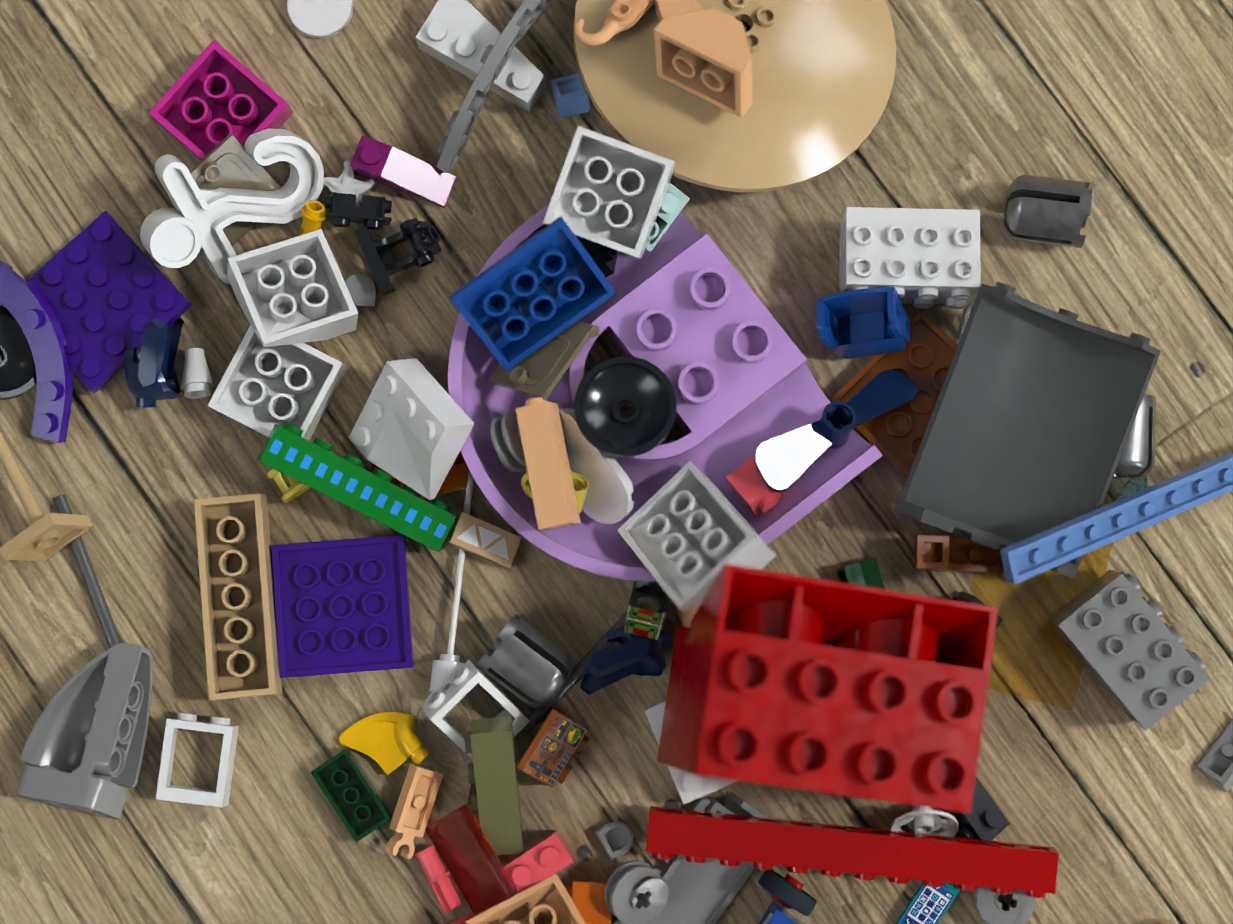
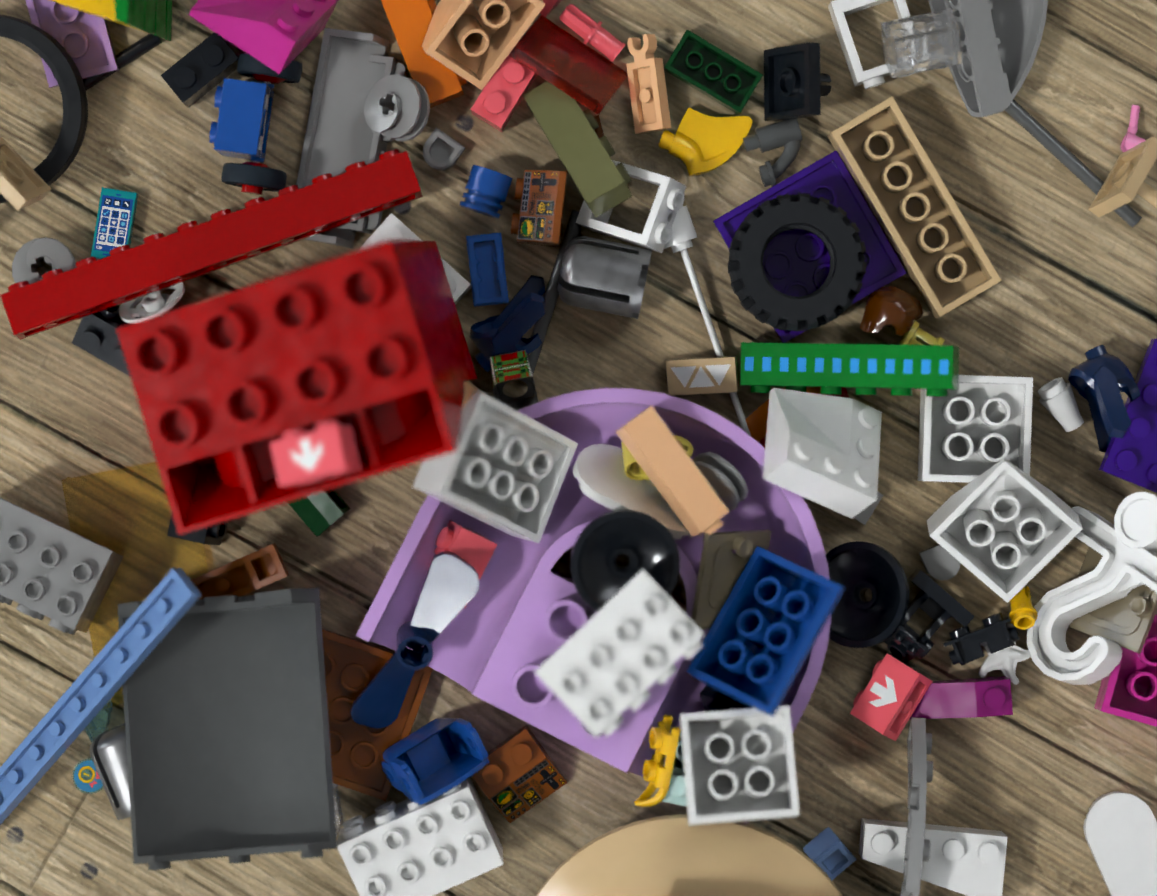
camera: 150 degrees right, 5 degrees up
none -> tile [72,757,104,794]
none -> coral brick [270,420,362,488]
none -> blue piece [460,165,513,219]
none -> blue plate [466,232,509,307]
none -> dark orange slope [472,725,567,823]
none -> white brick [534,569,705,737]
none -> yellow piece [634,714,681,807]
none -> black tyre [728,193,867,331]
none -> dark grey plant [743,119,803,187]
none -> black tile [764,42,831,122]
none -> black dish [826,541,909,648]
none -> coral brick [850,653,933,741]
none -> reddish brown hair [860,286,923,336]
none -> clear brick [881,8,962,78]
none -> bright pink hand [1120,105,1145,152]

